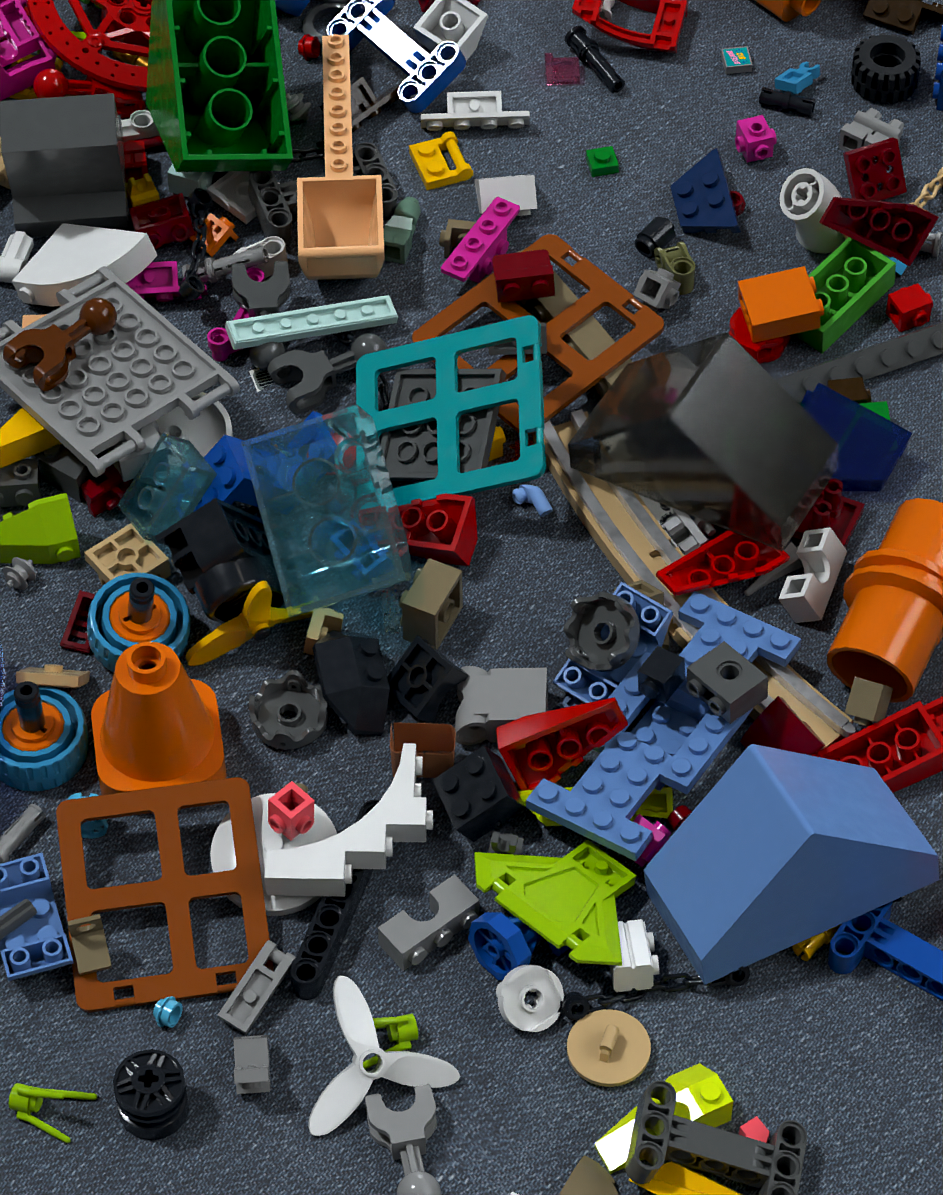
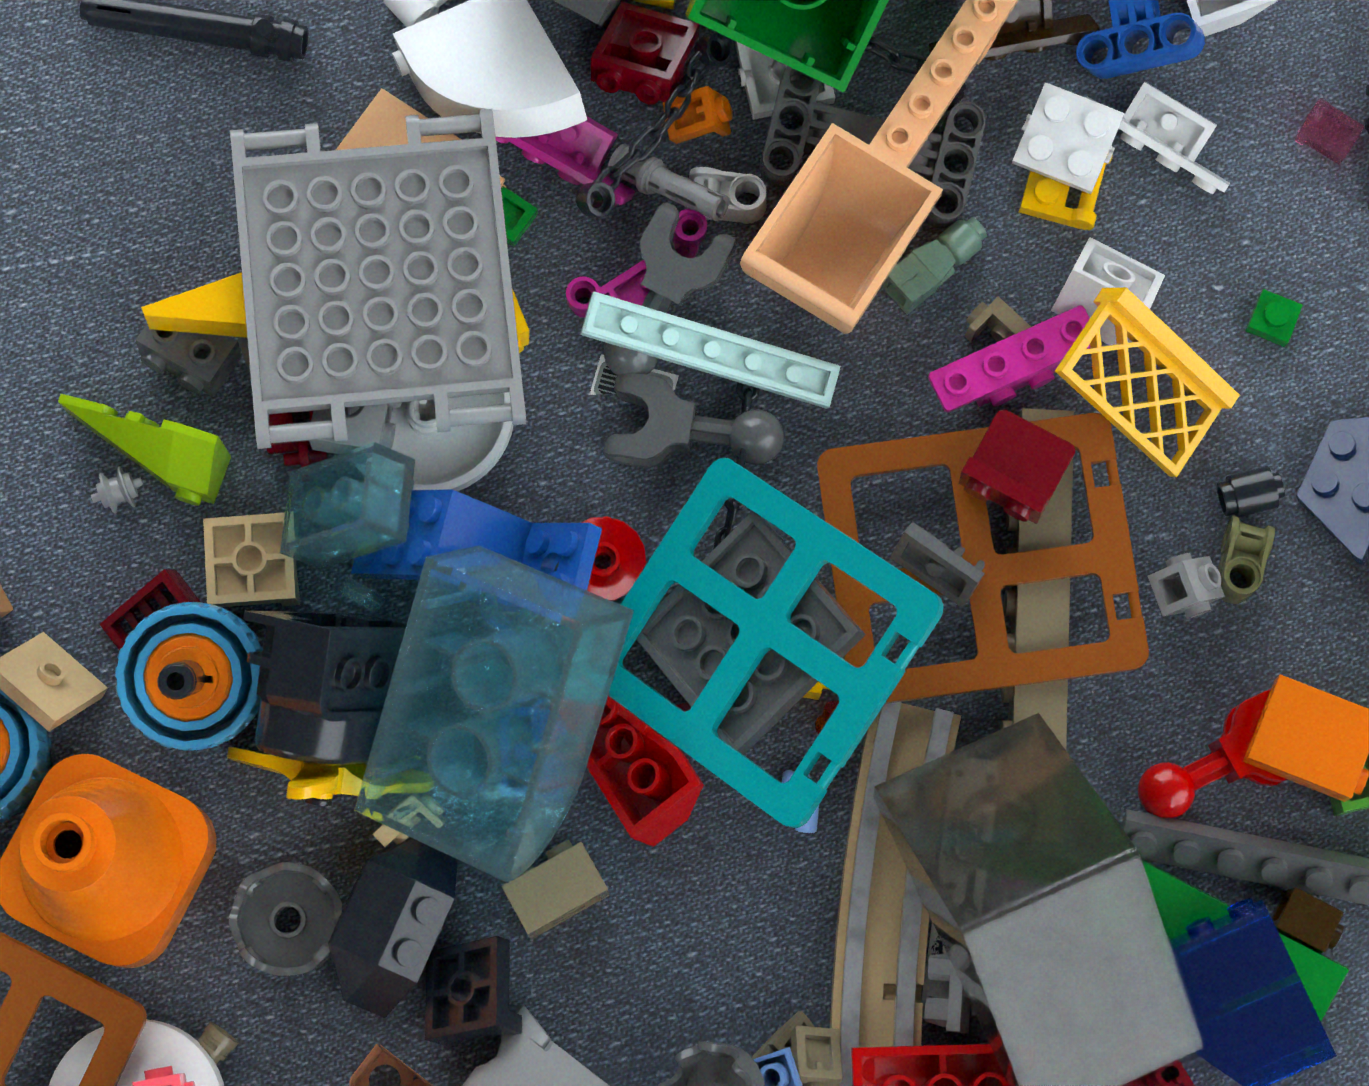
camera: 30 degrees right, 25 degrees up
reddish brown piece [3,298,117,391] -> none
none -> white plate [1012,82,1125,194]
none -> yellow fence [1055,287,1240,477]

